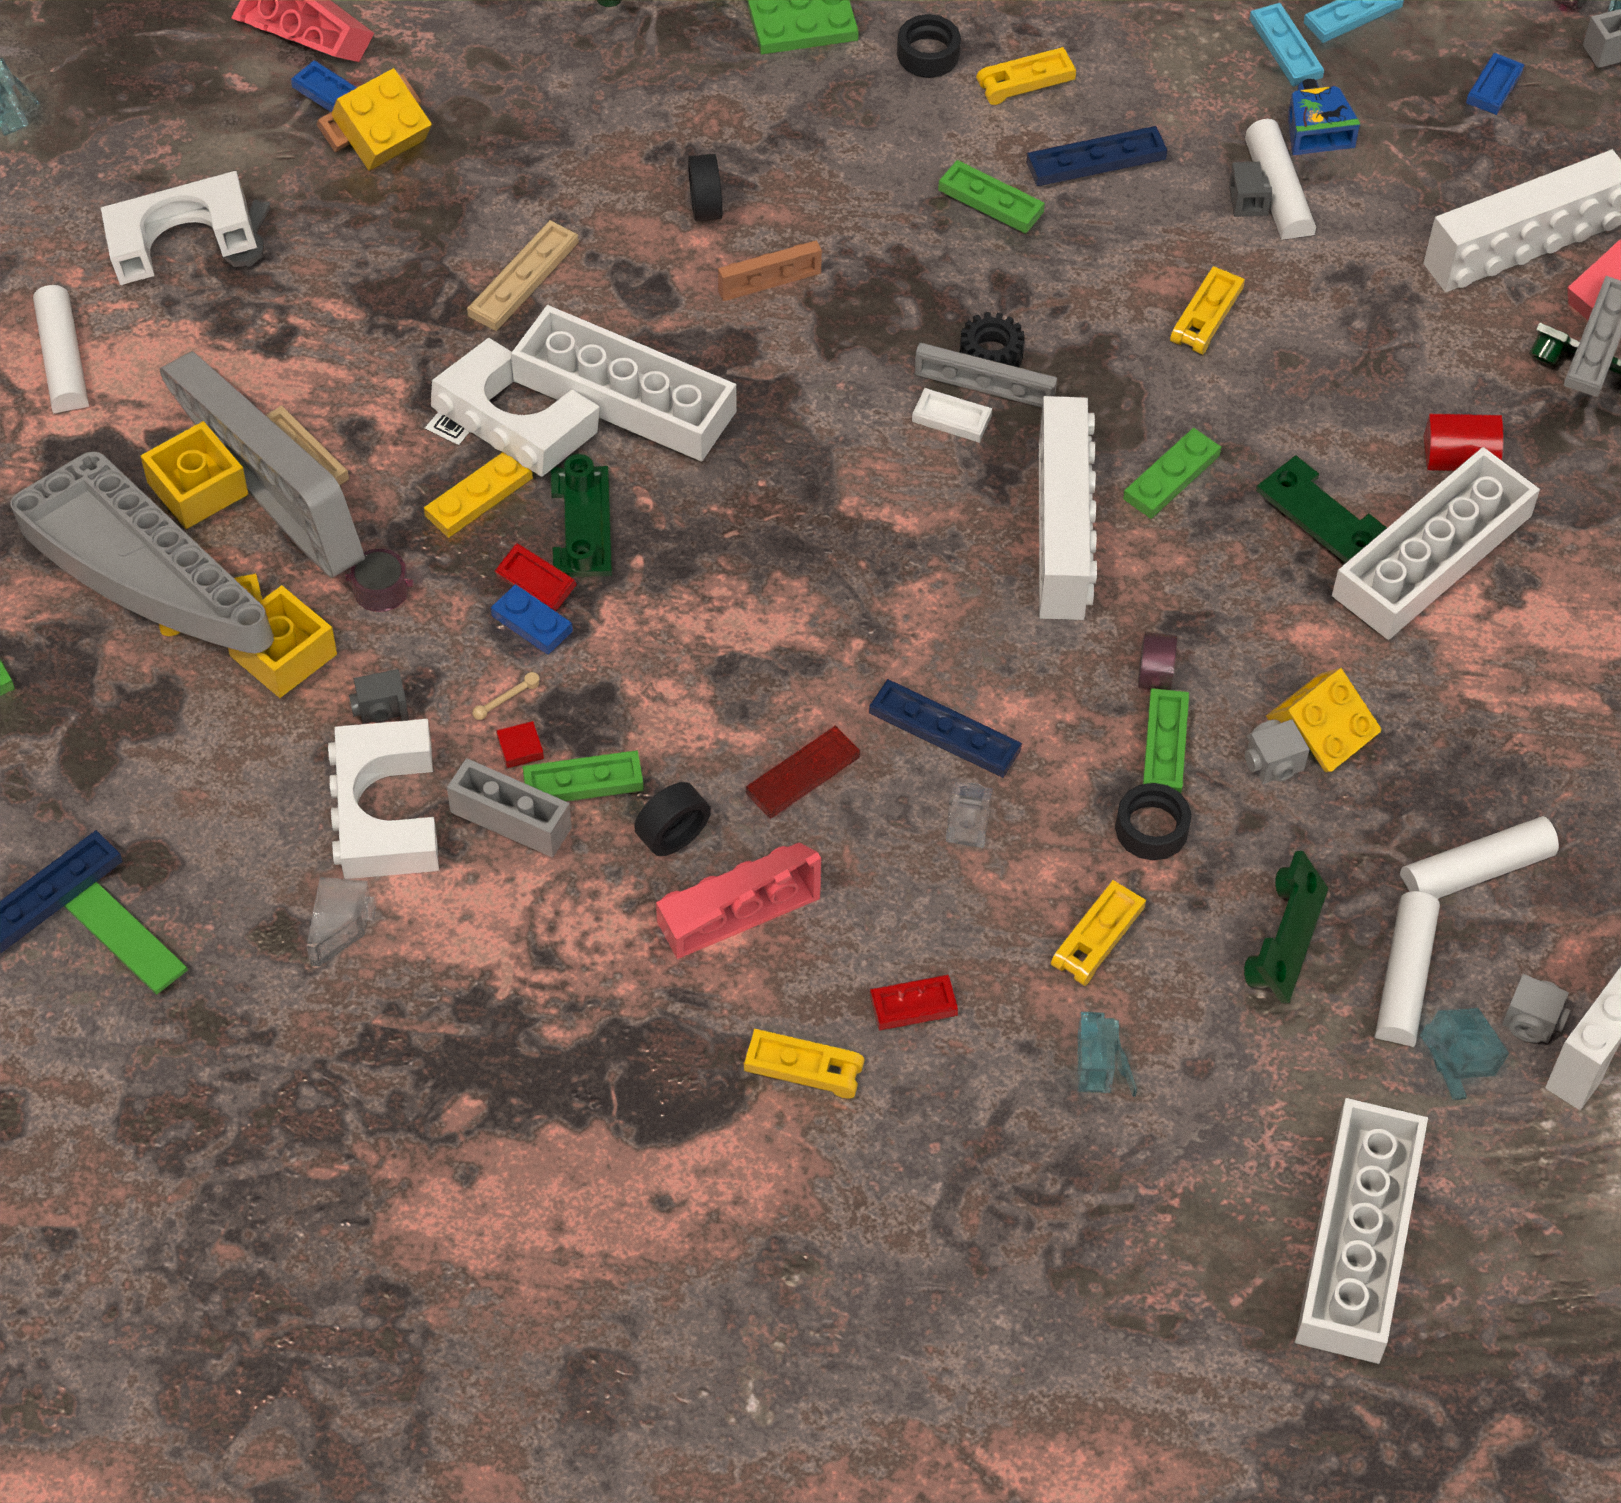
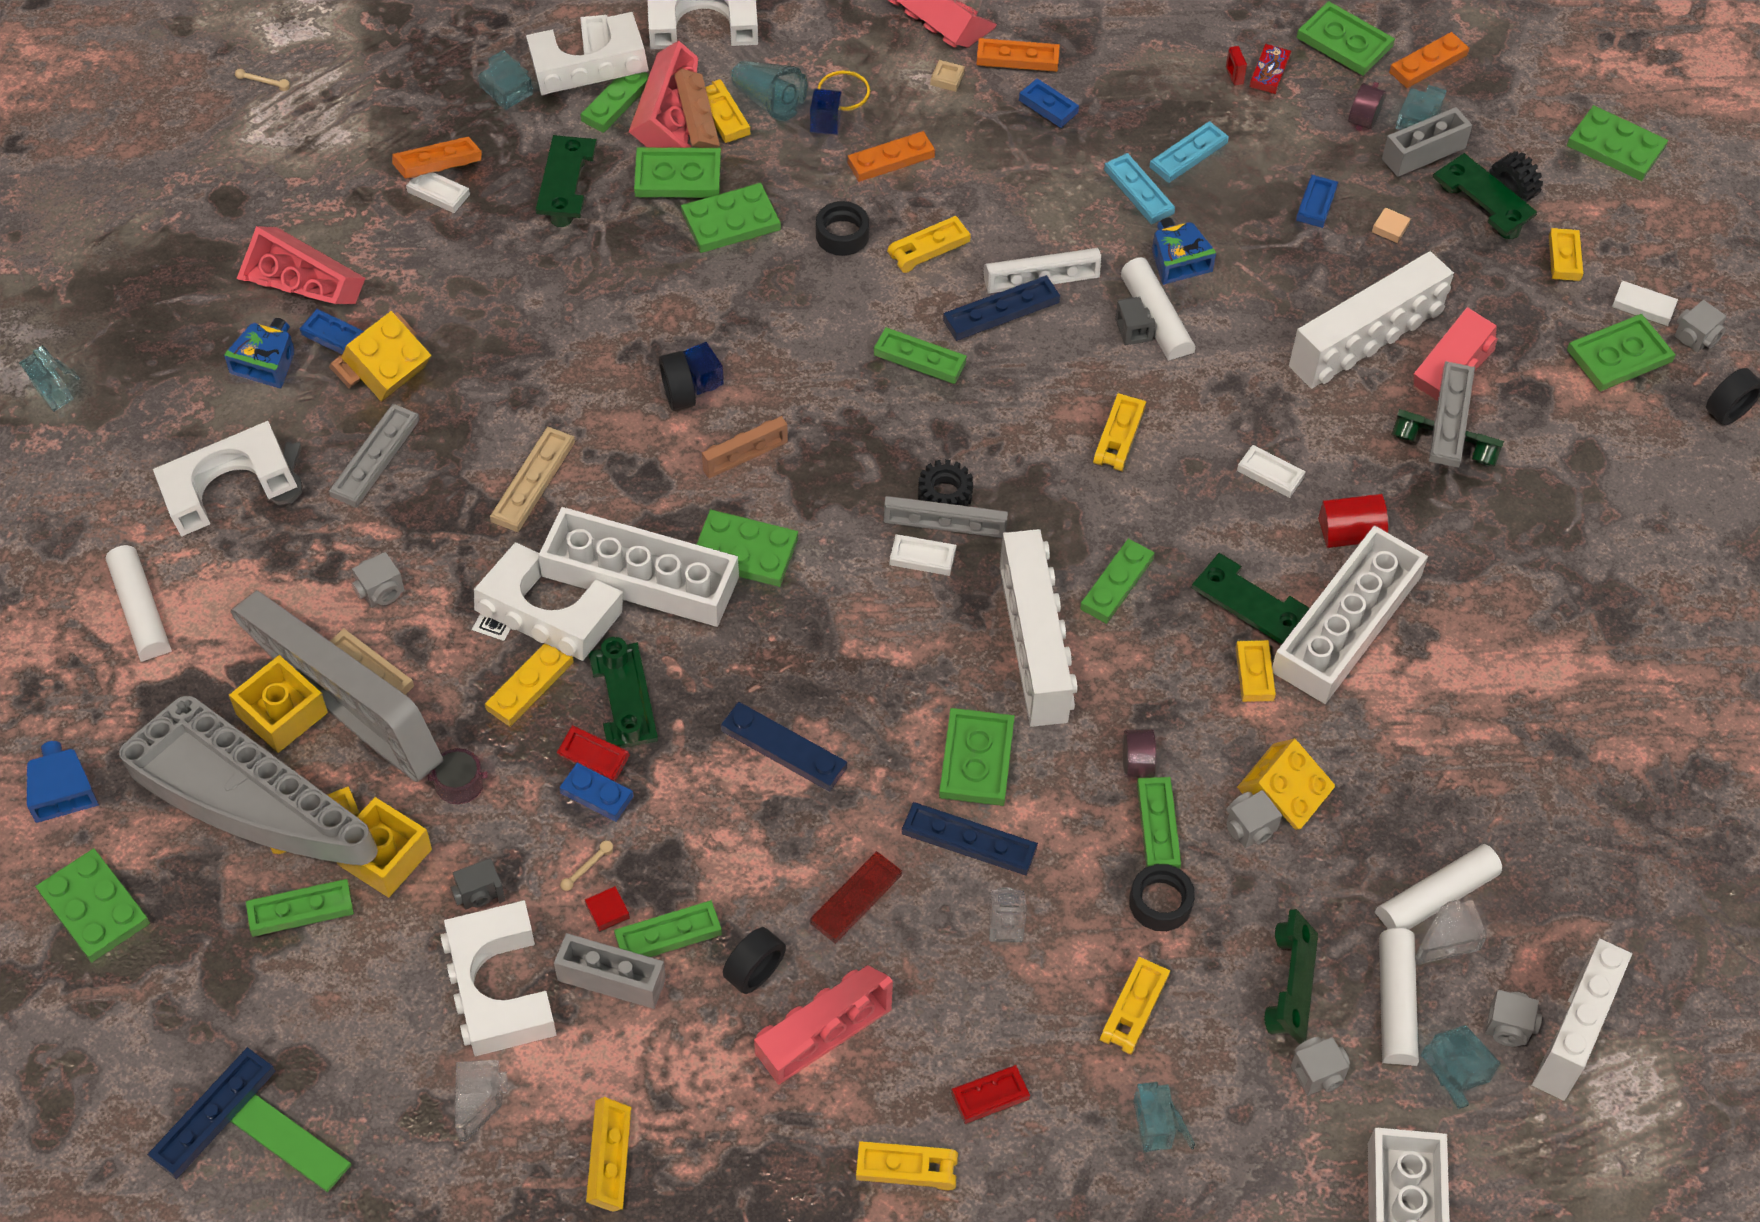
camera: 10 degrees left, 0 degrees up
none -> blue torso [224,318,294,389]
none -> bright green plate [246,879,354,937]
none -> light grey tile [329,404,420,508]
none -> light grey brick [351,552,405,608]
none -> yellow plate [586,1097,631,1212]
none -> clear blue brick [682,341,724,395]
none -> bright green plate [696,509,798,587]
none -> dark blue plate [721,702,847,792]
none -> bright green plate [939,708,1015,806]
none -> white brick [984,248,1101,294]
none -> yellow plate [1235,640,1276,702]
none -> white tile [1237,445,1306,498]
none -> light grey brick [1291,1037,1350,1096]
none -> light nougat tile [1372,207,1411,243]
none -> clear slope [1415,900,1487,965]

